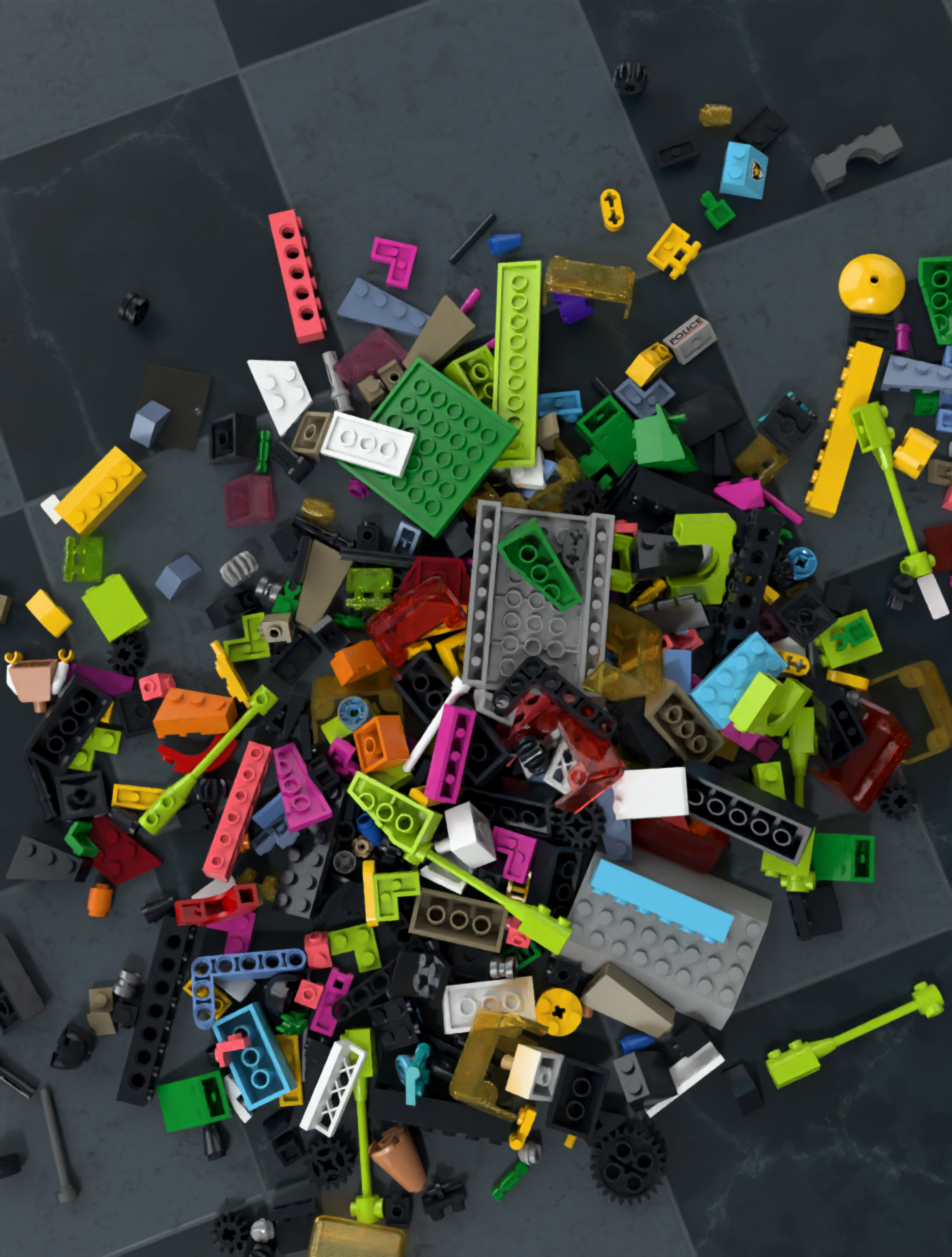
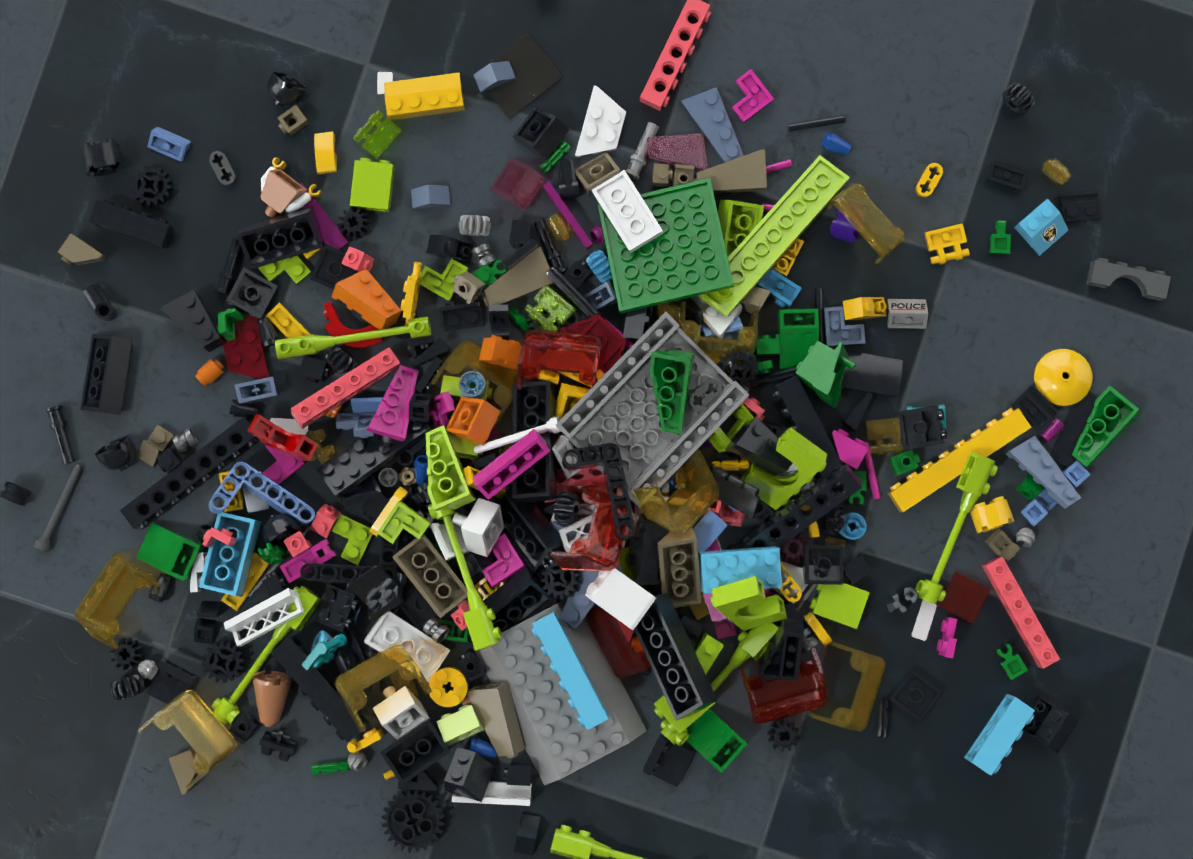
camera: 35 degrees right, 5 degrees up
green plate [829,617,874,652] -> none
none -> clear yellow windscreen [75,553,160,649]
none -> sand blue slope [235,377,277,404]
none -> yellowish green brick [436,705,485,746]
none -> magenta tile [543,181,593,250]
none -> dark azure gear [586,250,612,283]
none -> yellow slope [772,238,804,276]
none -> green brick [888,450,920,476]

